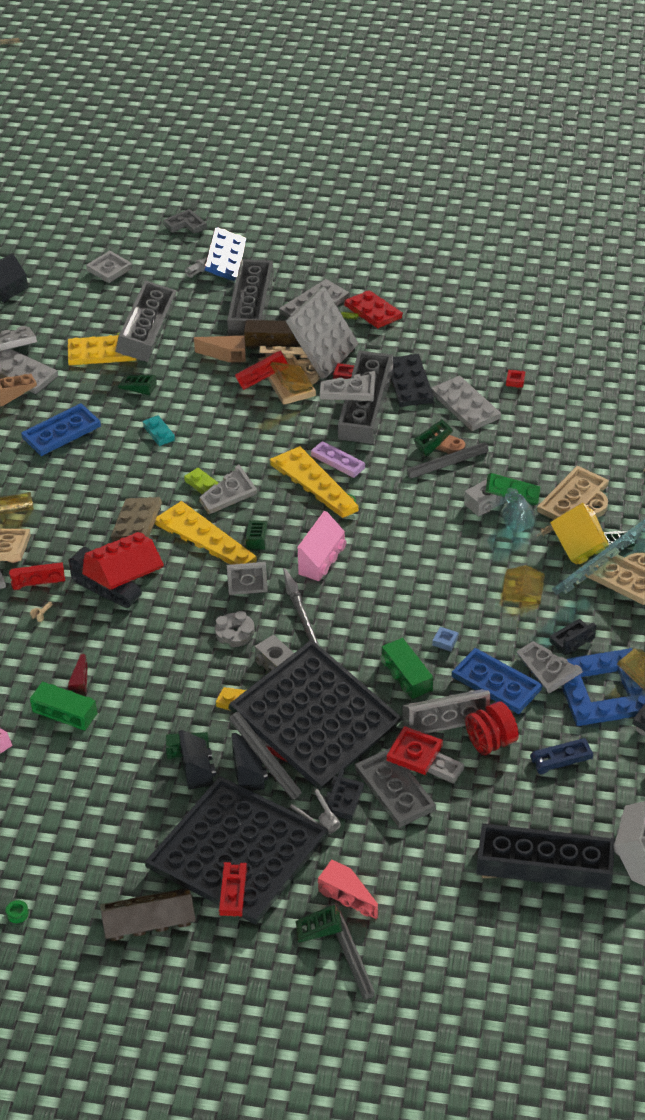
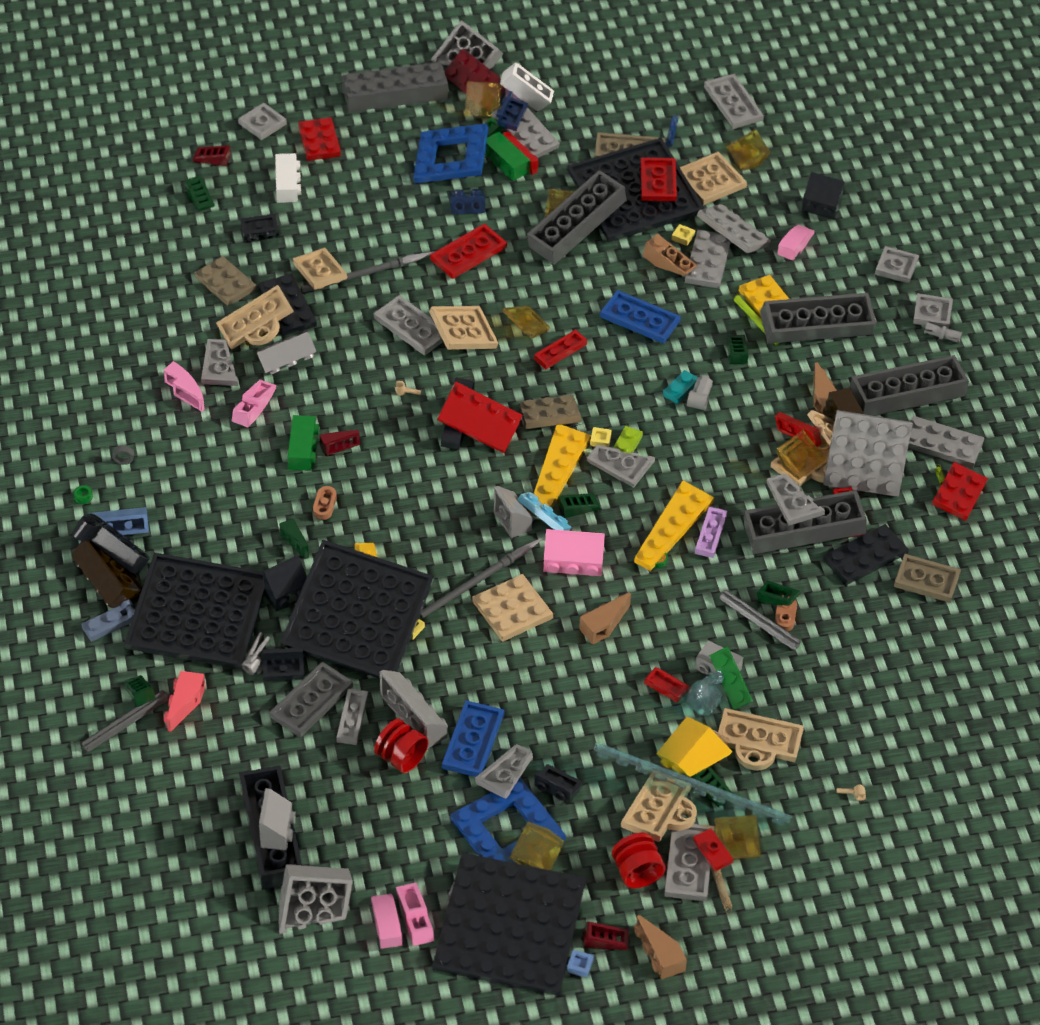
camera: 65 degrees right, 5 degrees up
red plate [9,562,65,590] -> none
dark grey plate [163,209,207,234] -> none
black slope [178,730,216,790] -> none
plate [204,228,246,282] -> none
light grey plate [215,611,255,647] -> none
red plate [219,862,247,916] -> none
dark grey axle [229,712,302,800] -> none
light grey brick [254,635,294,673] -> none
green brick [380,638,433,699] -> none
red plate [387,726,443,775] -> none
light grey plate [431,375,501,431] -> none
medium blue plate [432,627,459,651] -> none
clear yellow slope [502,565,545,604] -> none
red plate [506,370,526,388] -> none
dark blue plate [530,738,593,774] -> none
none -> black beam [71,513,150,575]
none -> sand blue plate [81,600,136,642]
none -> medium blue brick [88,507,149,535]
none -> light grey slope [259,788,296,850]
none -> nougat plate [313,486,337,520]
none -> tan plate [472,574,553,642]
none -> medium azure plate [517,492,571,531]
none -> red plate [534,329,587,370]
none -> medium nougat slope [579,592,631,645]
none -> light yellow plate [590,427,612,447]
none -> red plate [644,667,689,703]
none -> light grey piece [687,375,713,411]
none -> lime bar [734,295,780,345]
none -> bright pink slope [777,225,815,261]
none -> dark tan plate [894,554,961,603]
none -> light grey plate [913,293,953,328]

